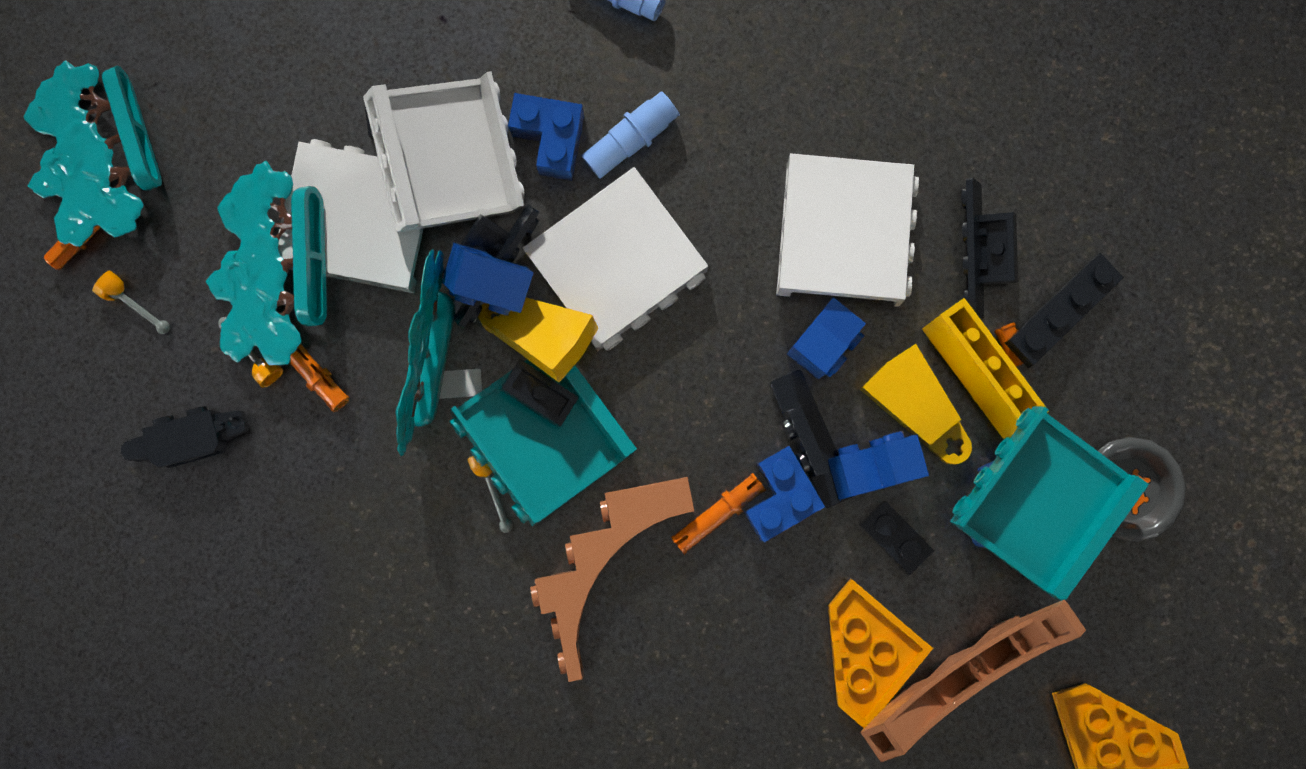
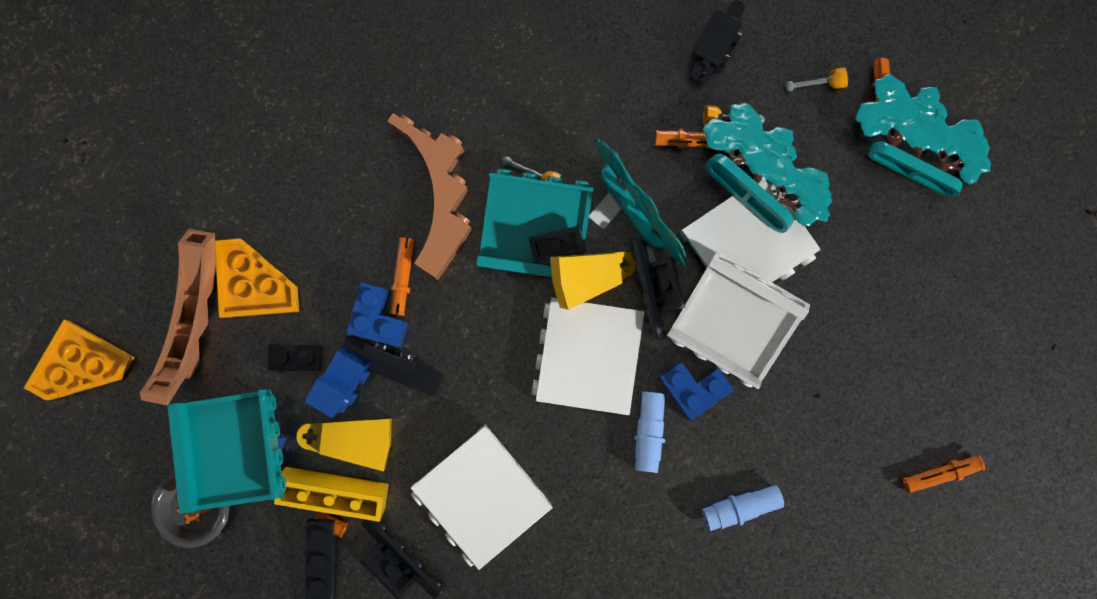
camera: 130 degrees right, 0 degrees up
blue brick [442,243,534,316] -> none
blue brick [787,297,866,380] -> none

